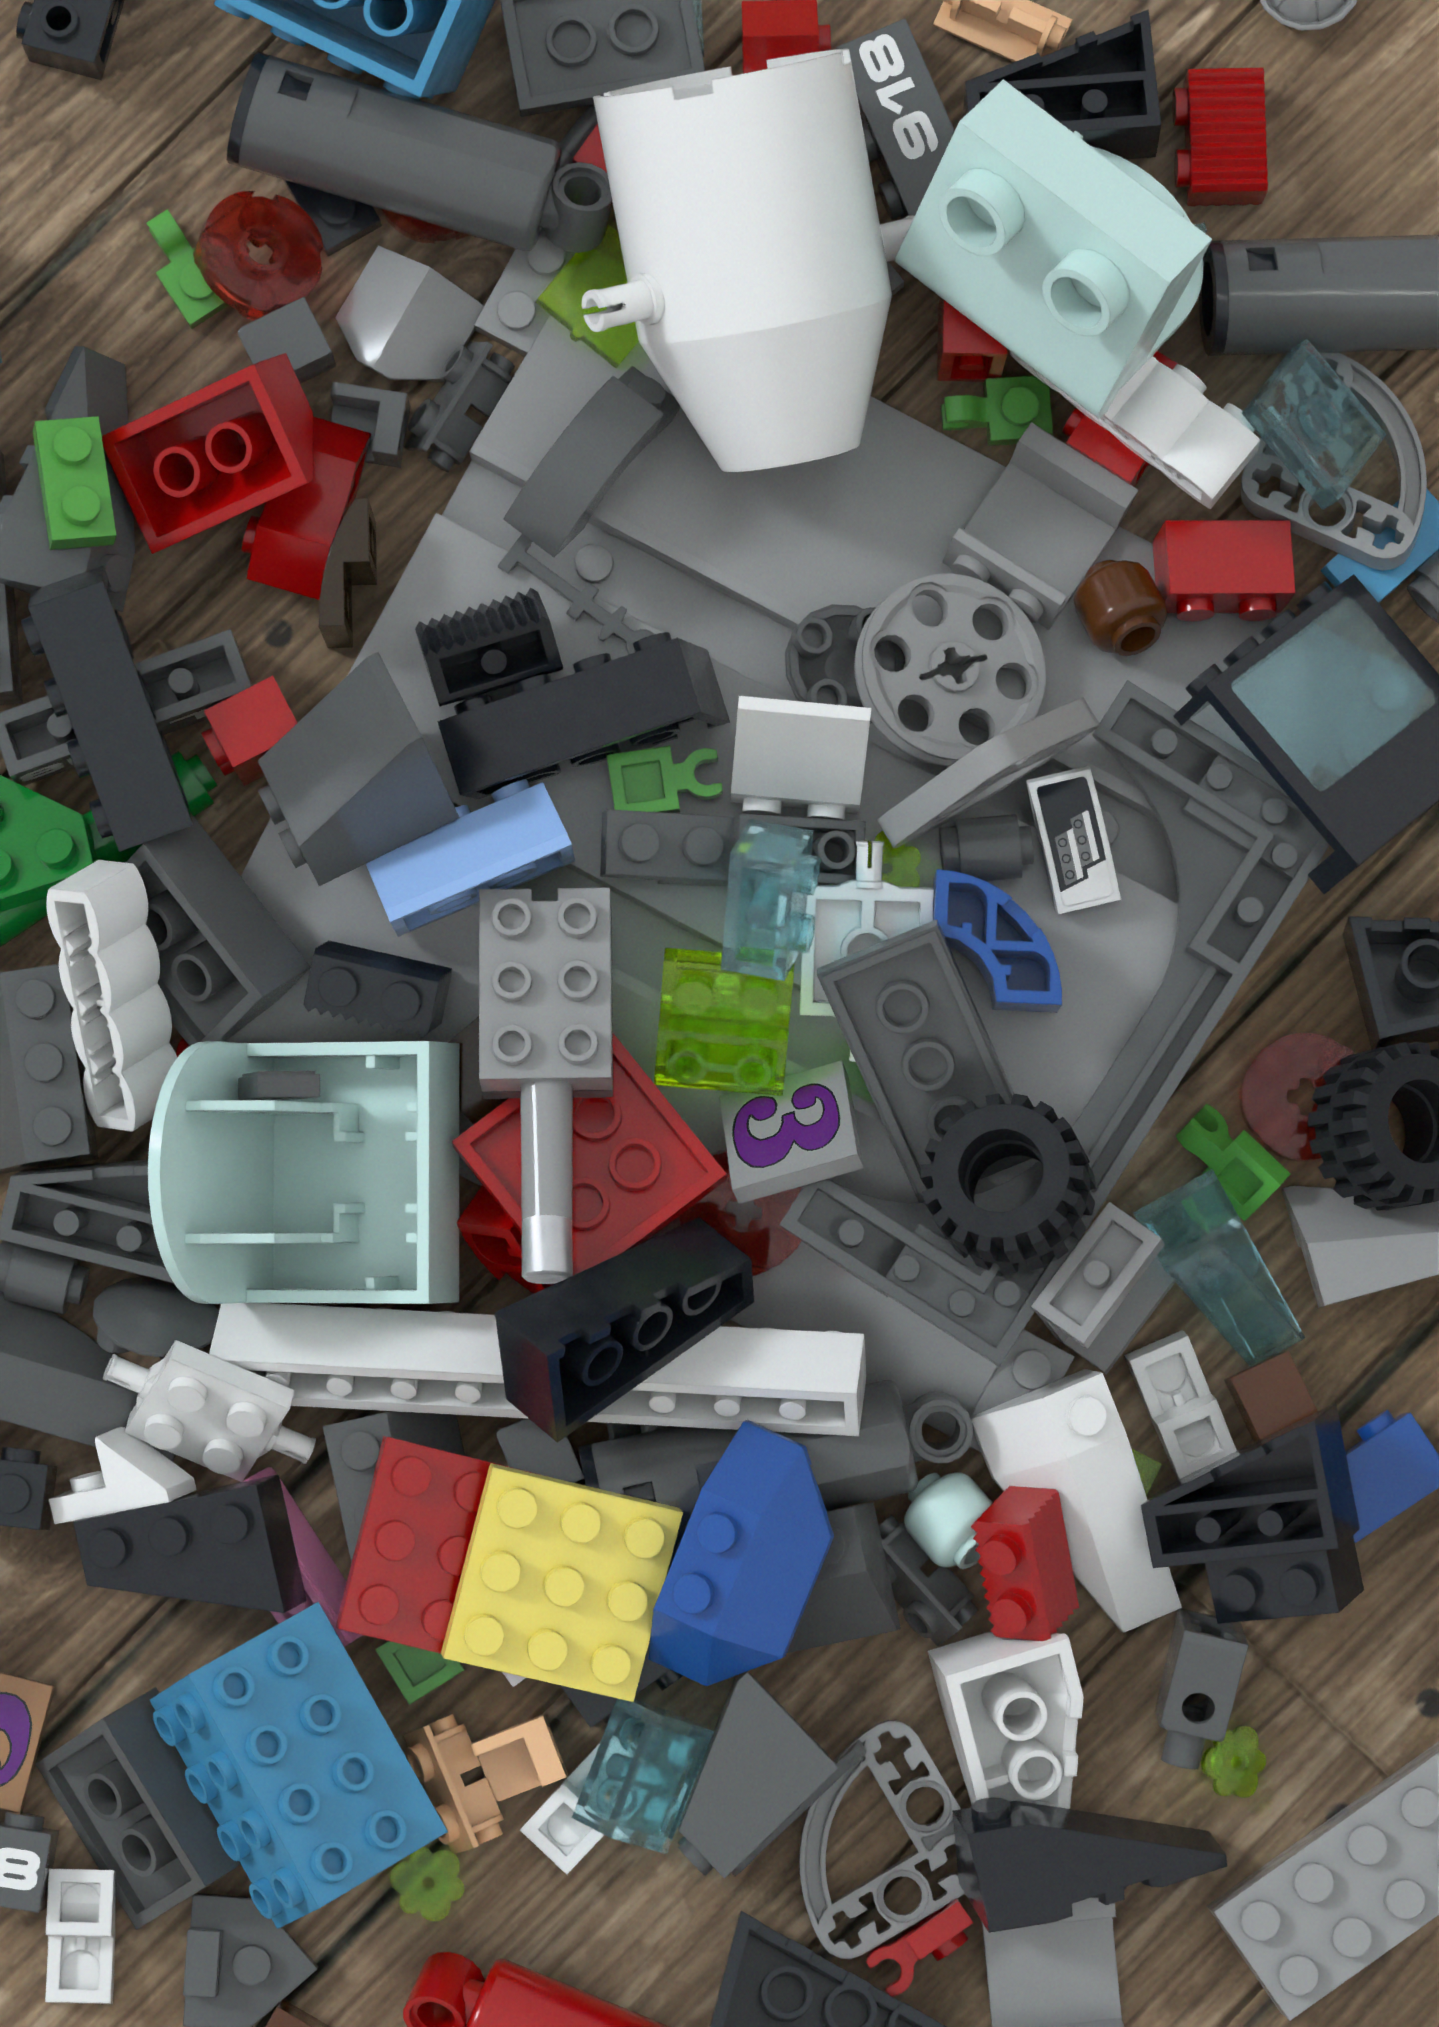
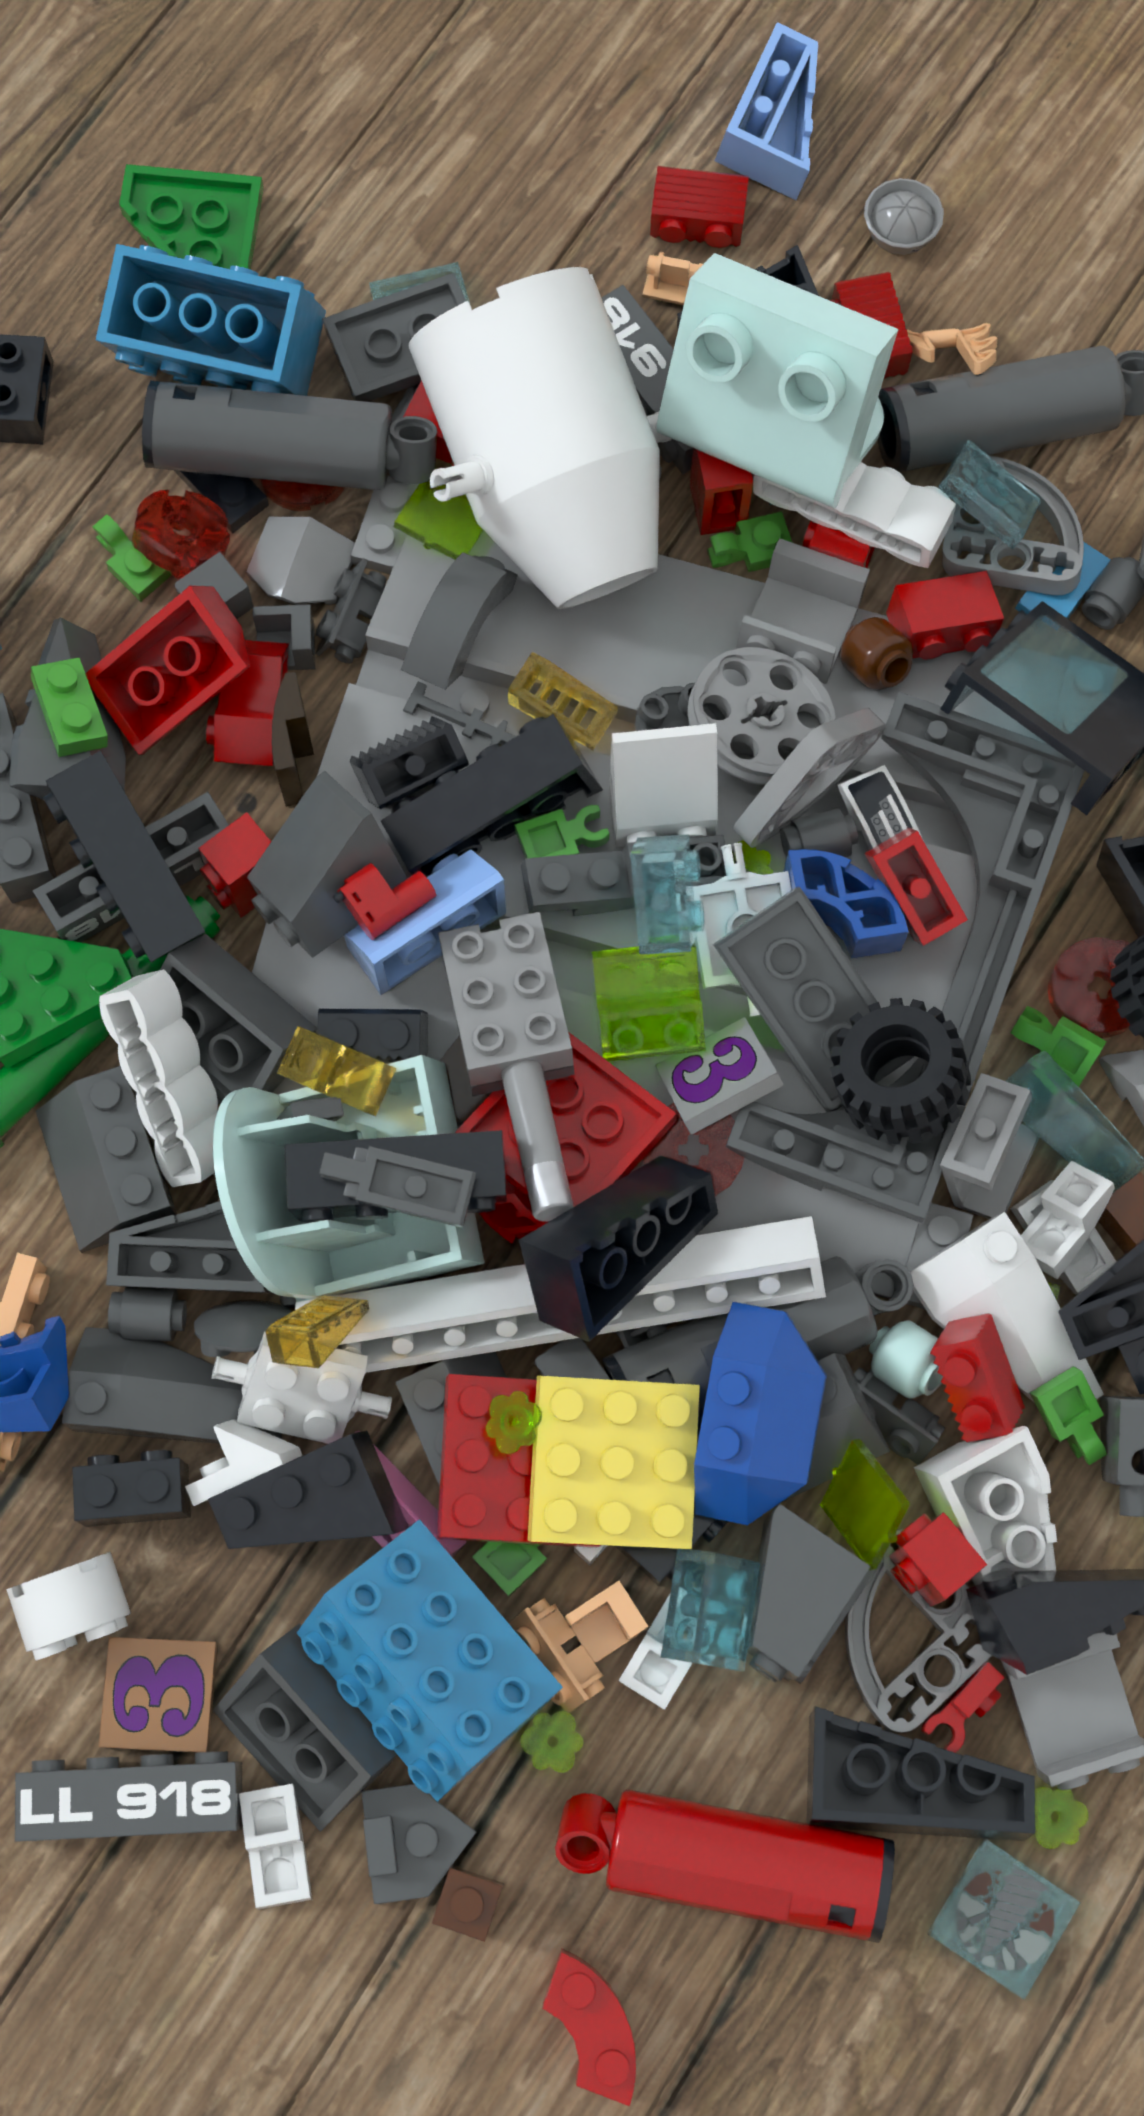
camera: 10 degrees left, 10 degrees down
none -> clear yellow slope [265,1295,370,1368]
none -> clear yellow slope [277,1026,397,1117]
none -> black wedge [285,1130,507,1223]
none -> dark grey hinge [319,1146,476,1228]
none -> red piece [332,863,437,940]
none -> clear neon green plant [486,1391,542,1454]
none -> clear yellow slope [508,652,618,751]
none -> clear neon green piece [820,1439,910,1571]
none -> red brick [864,828,968,946]
none -> red brick [889,1512,987,1607]
none -> light nougat piece [907,323,997,375]
none -> white slope [1021,1160,1115,1279]
none -> bright green plate [1030,1366,1107,1465]

